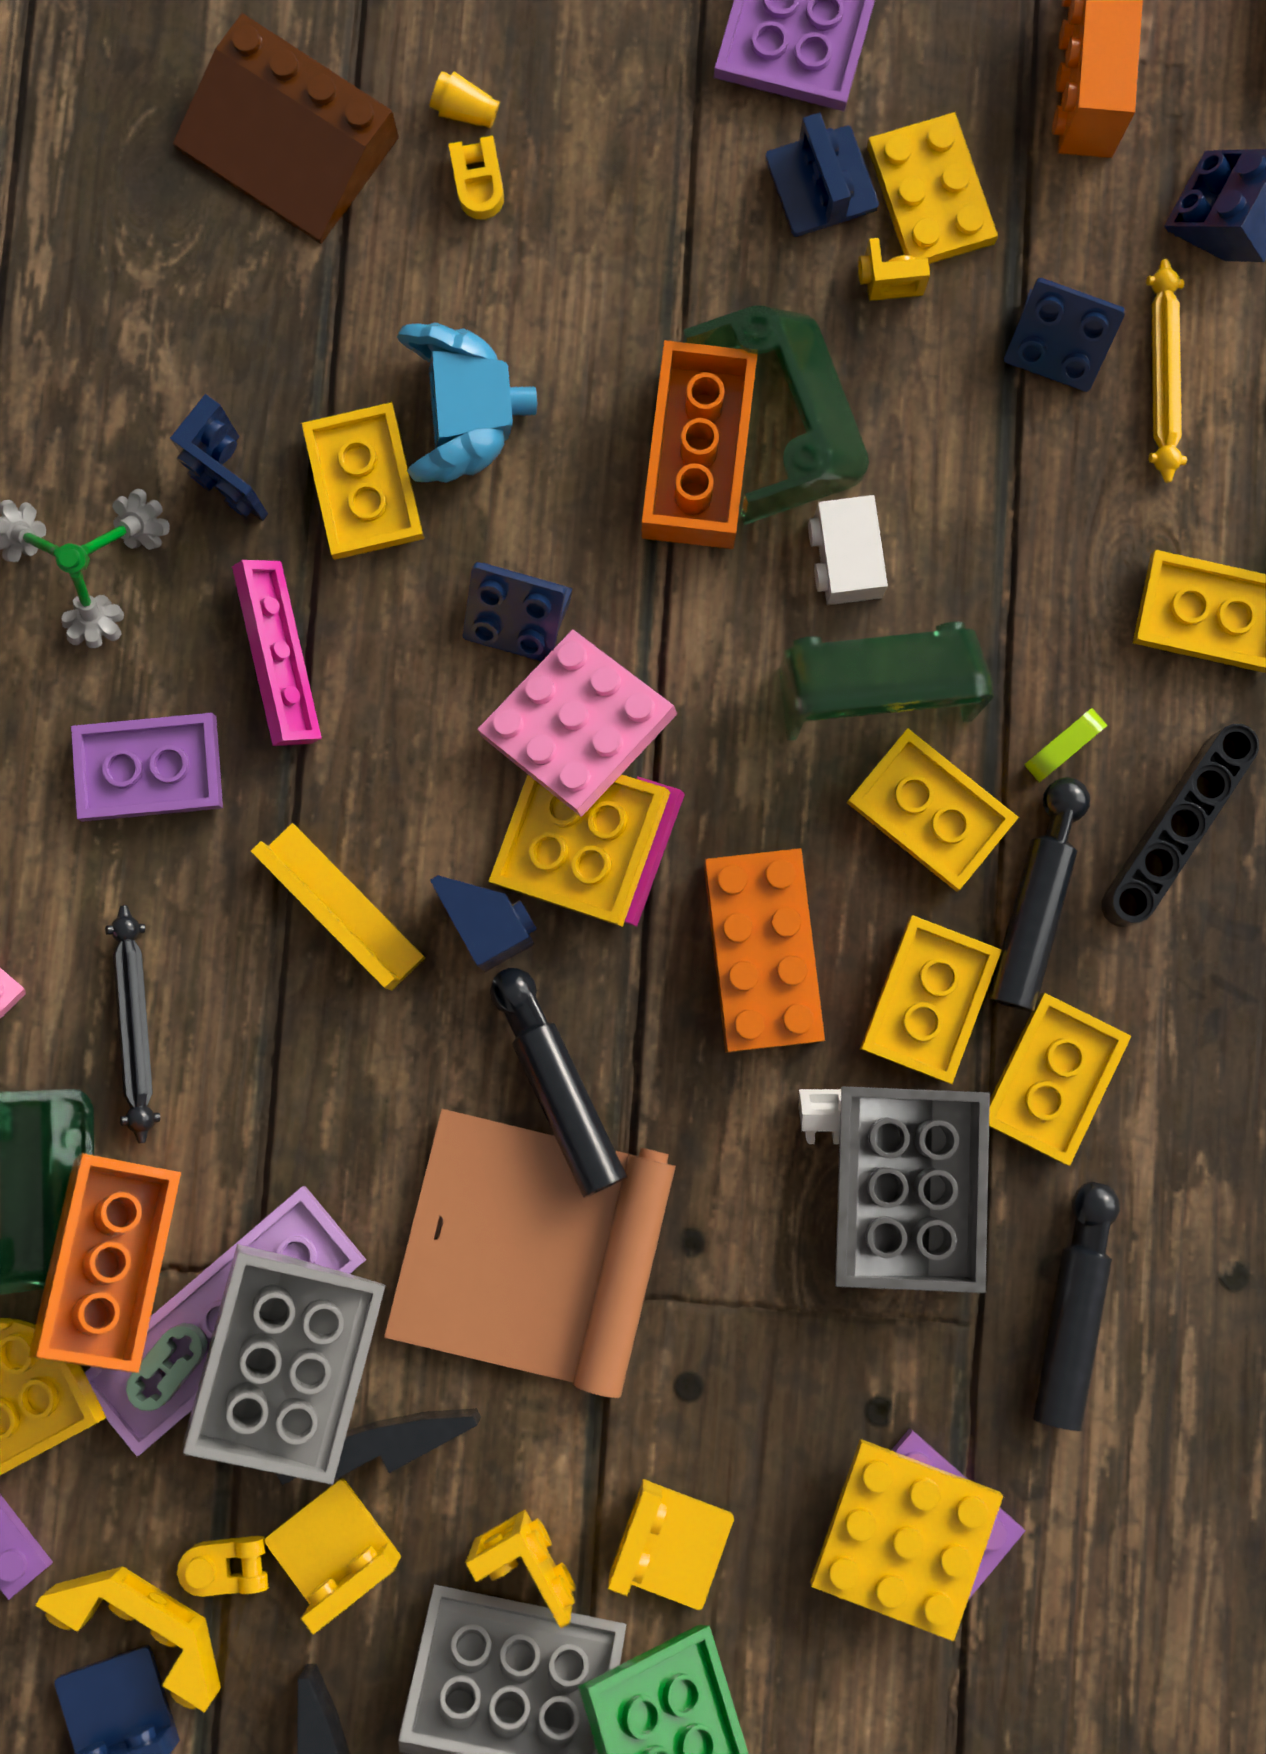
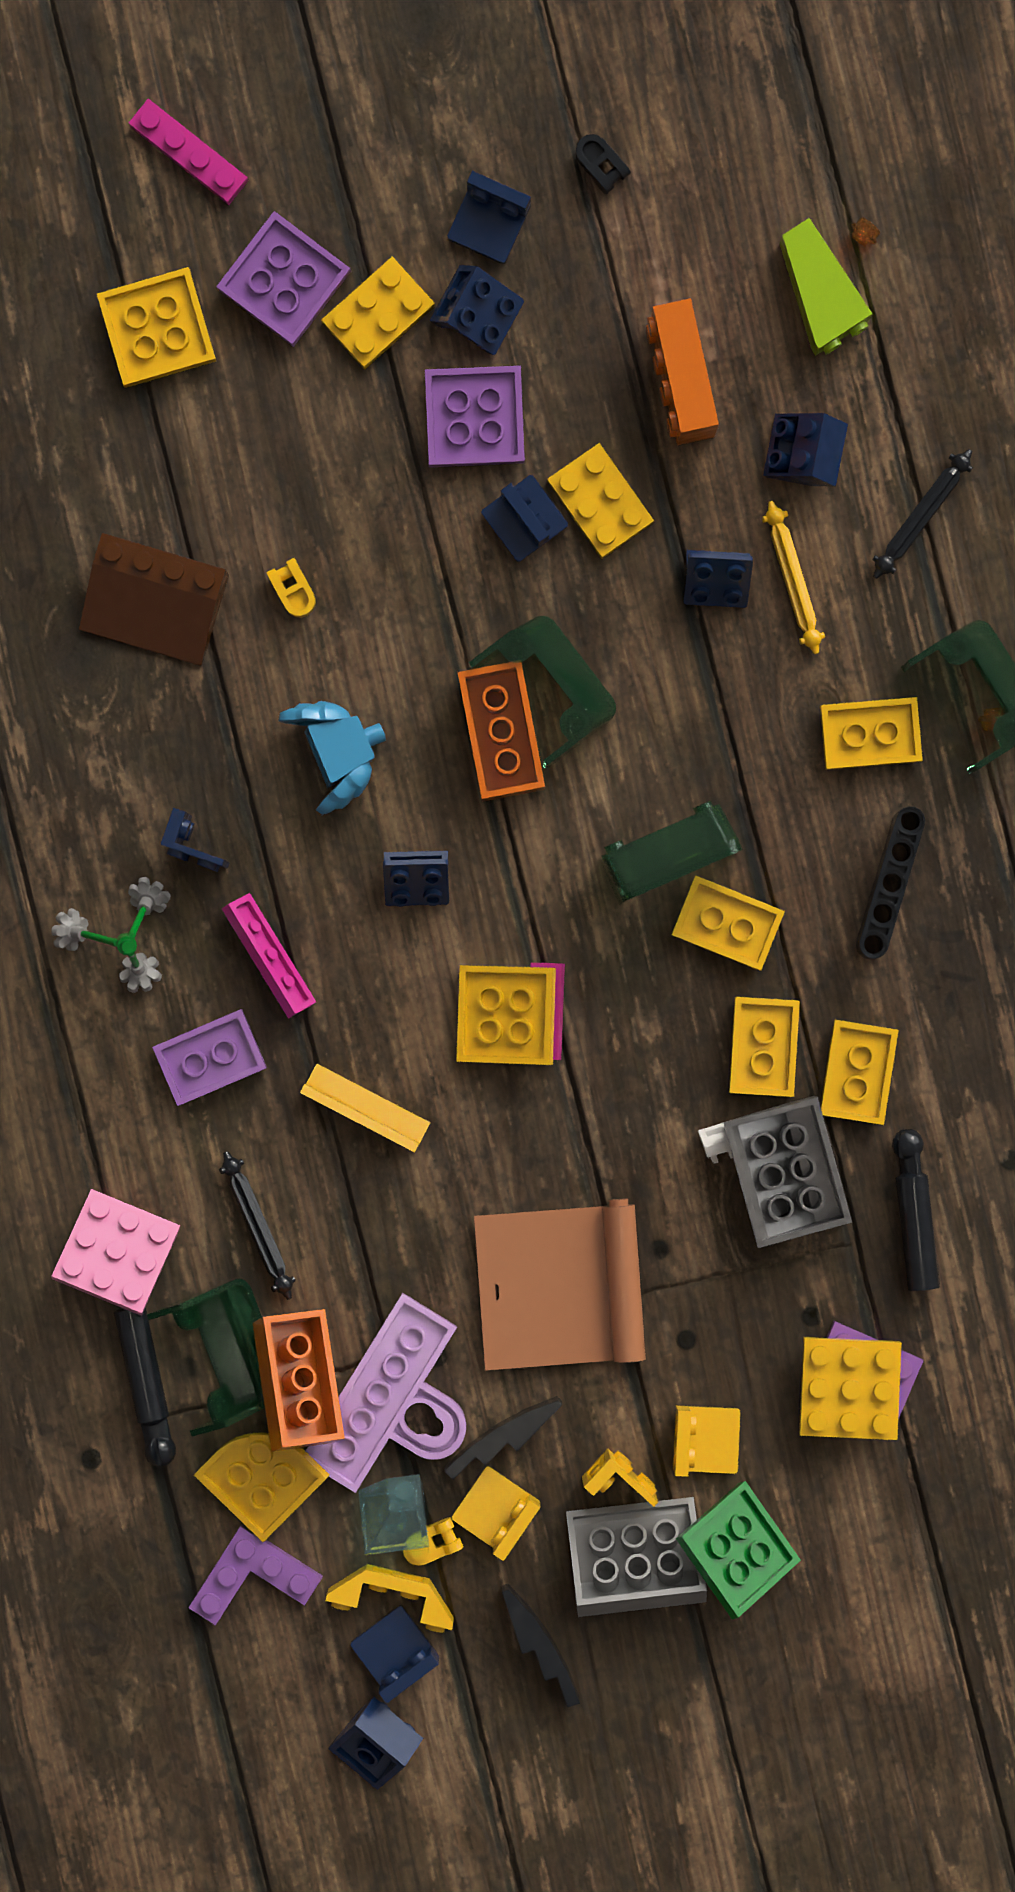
camera: 20 degrees left, 5 degrees up
sand green beam [126,1323,208,1411] -> none
light grey slope [183,1244,385,1484] -> none
yellow plate [302,402,424,560] -> none
yellow cone [429,71,500,129] -> none
dark blue slope [430,875,537,972] -> none
bright pink plate [477,629,677,817] -> none
black piece [490,968,627,1198] -> none
orange brick [704,848,825,1053] -> none
white brick [808,495,888,605] -> none
yellow bracket [858,238,930,301] -> none
black piece [988,777,1090,1012] -> none
lime beam [1024,708,1108,783] -> none
none -> clear light blue slope [358,1474,430,1555]

